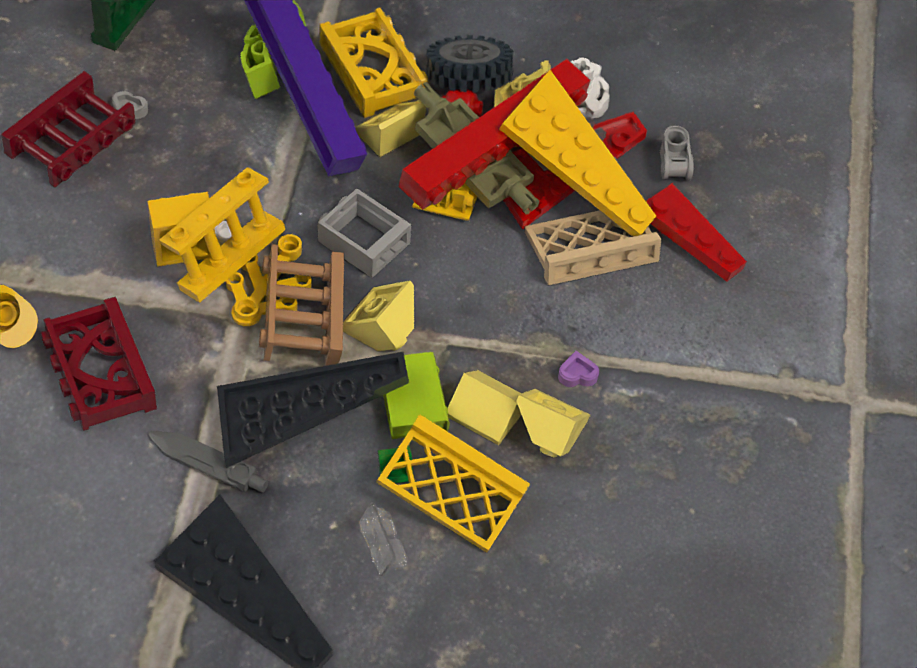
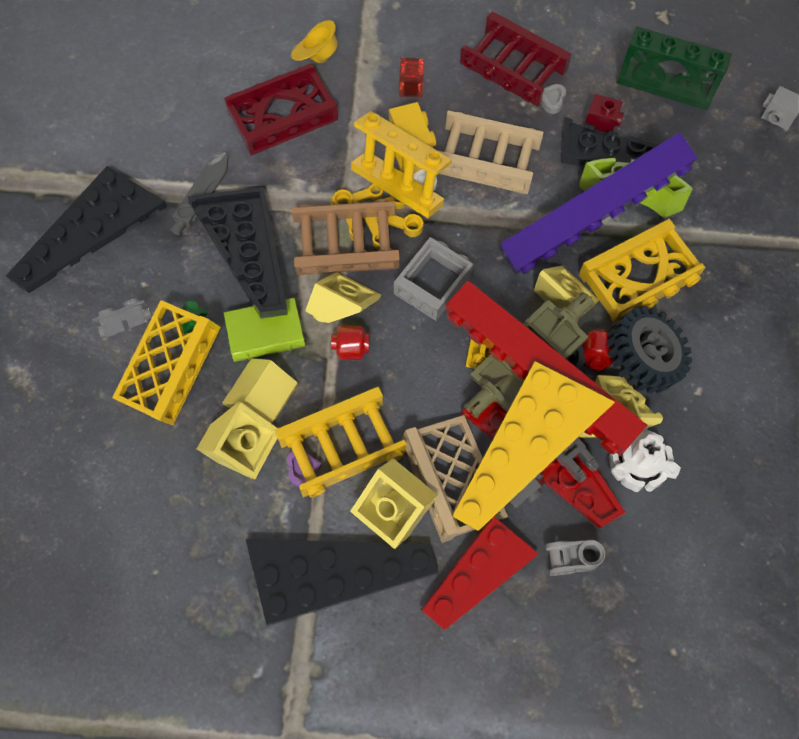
camera: 90 degrees right, 15 degrees up
none -> black wing [246,539,438,626]
none -> yellow fence [275,387,407,498]
none -> red head [331,325,369,360]
none -> light yellow brick [350,459,438,549]
none -> clear red brick [399,58,424,98]
none -> tan fence [437,111,544,194]
none -> black wing [562,117,658,165]
none -> dark red brick [585,93,624,133]

